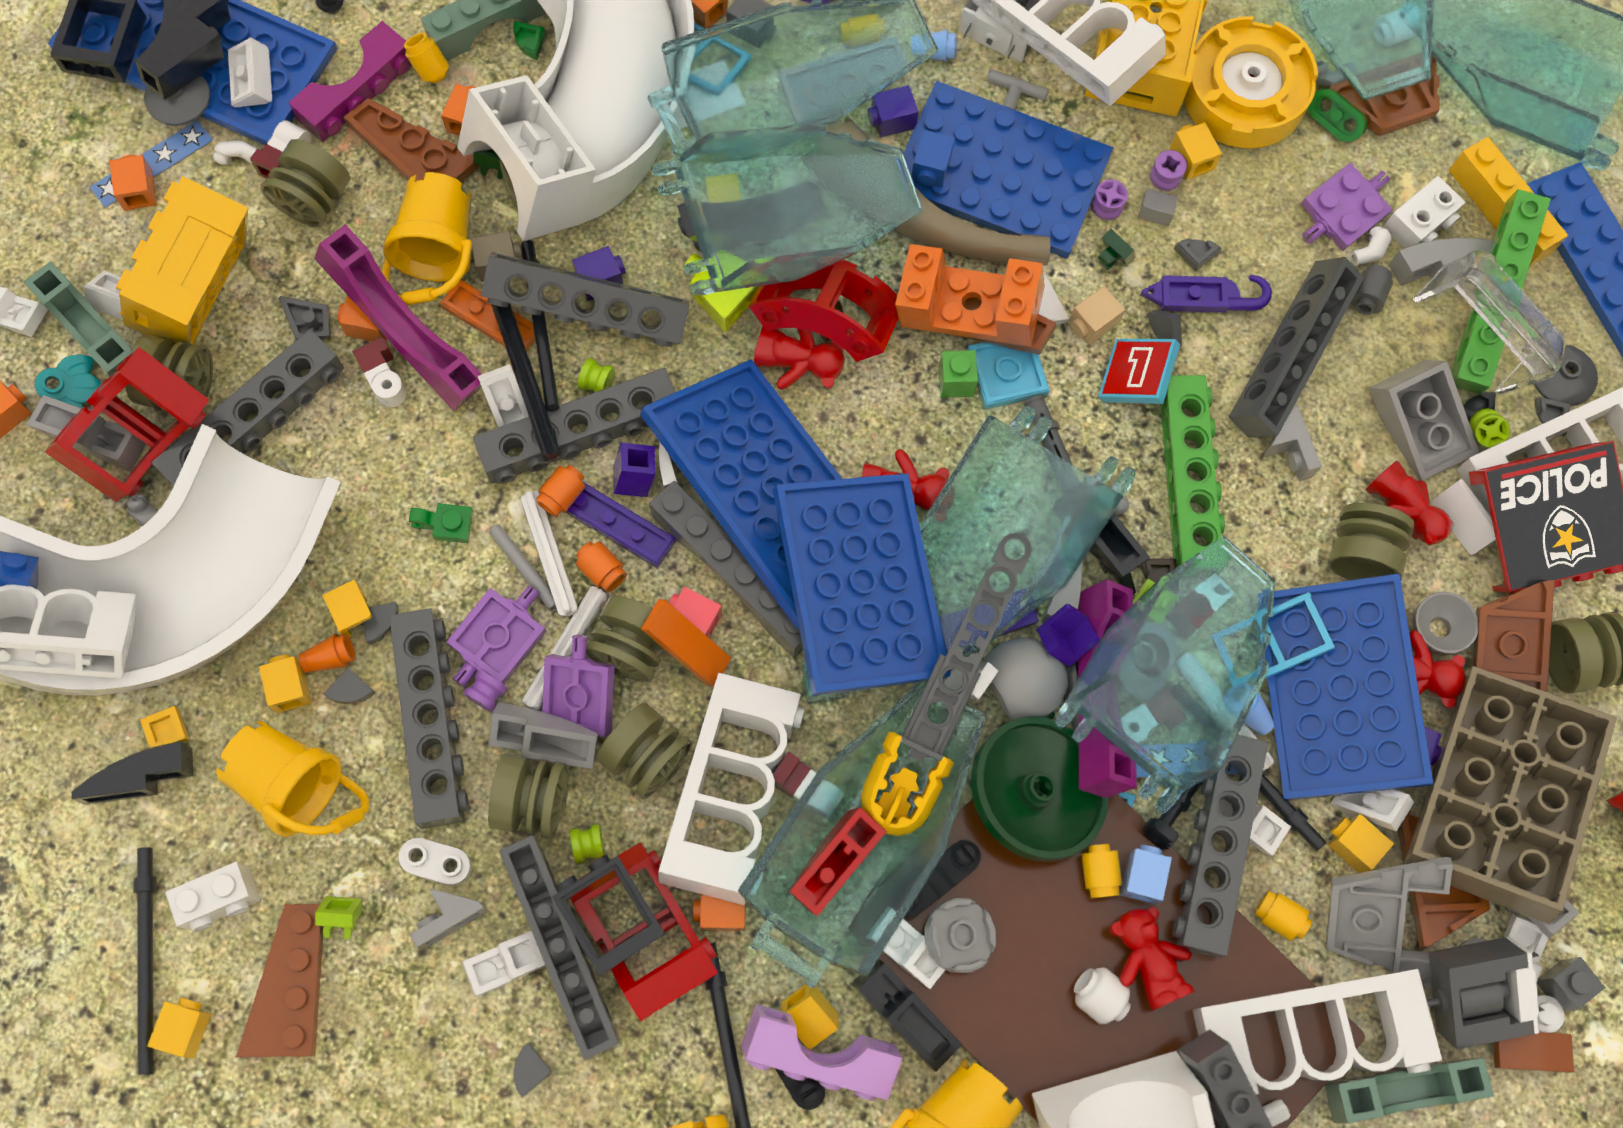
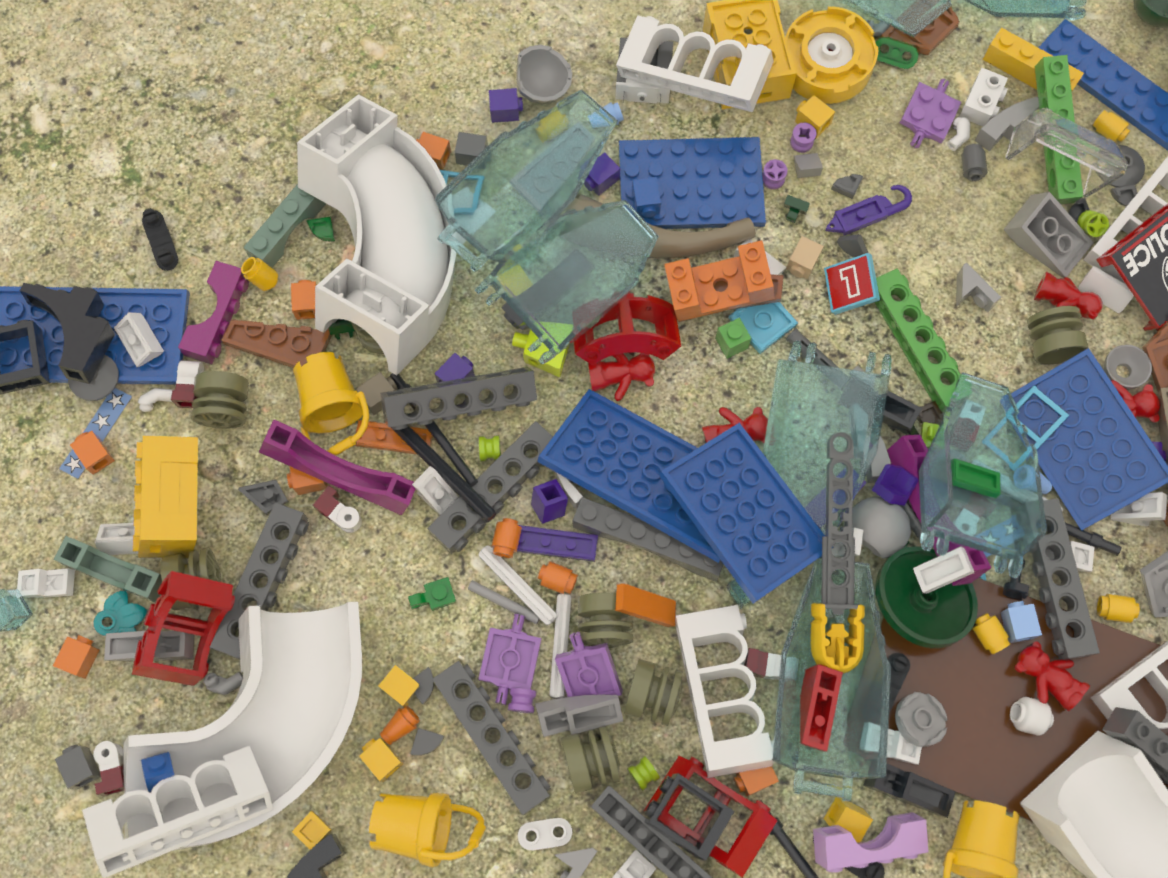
camera: 20 degrees left, 0 degrees up
coral brick [669,586,722,638] -> none
light grey piece [987,69,1049,110] -> none
dark grey brick [1229,257,1364,437] -> none
yellow brick [1327,814,1394,873] -> none
none -> white tile [913,547,975,594]
none -> green tile [949,458,1001,499]
none -> yellow brick [1092,110,1131,144]

